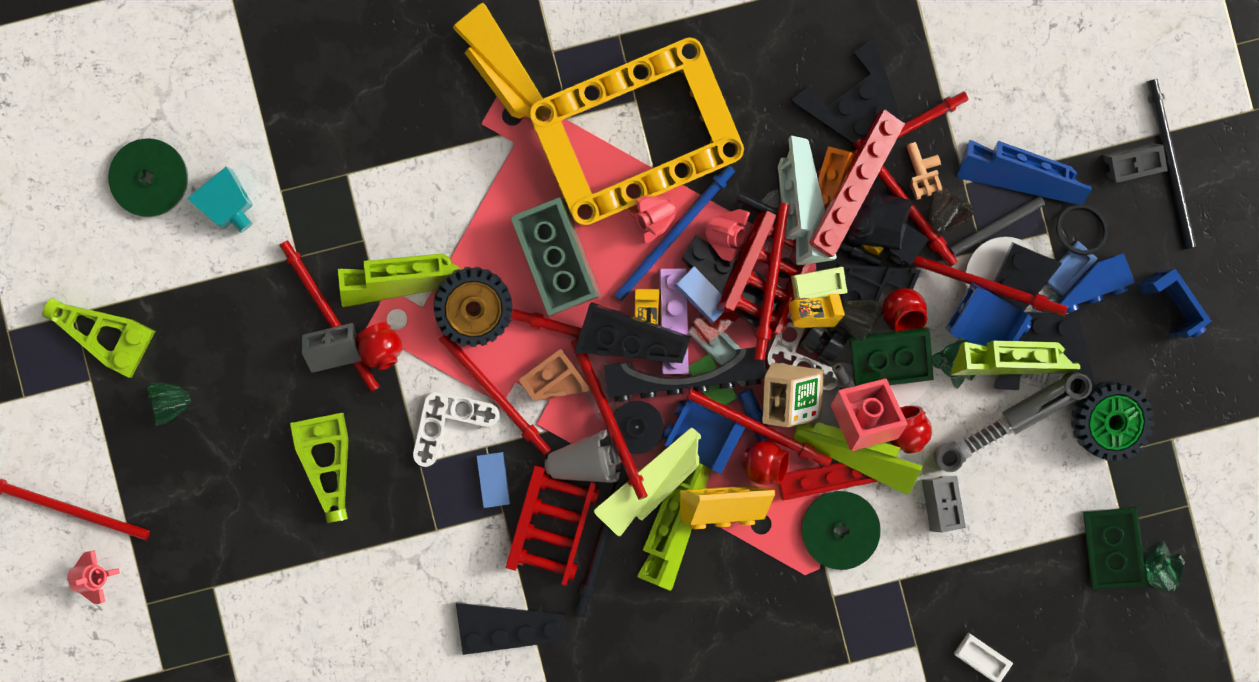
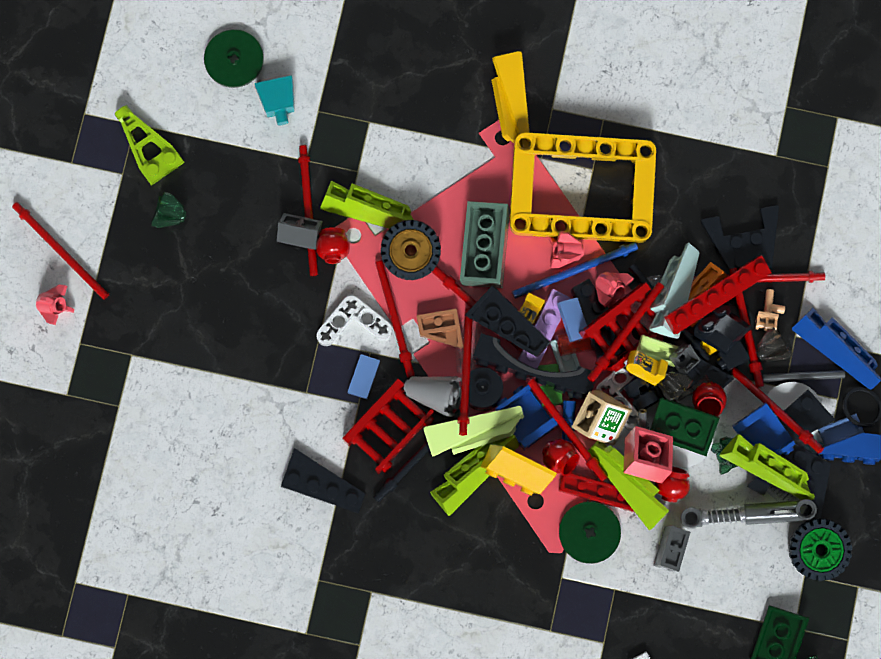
camera: 30 degrees right, 10 degrees down
lime plate [290,413,348,523] -> none
none -> dark grey piece [669,344,701,374]

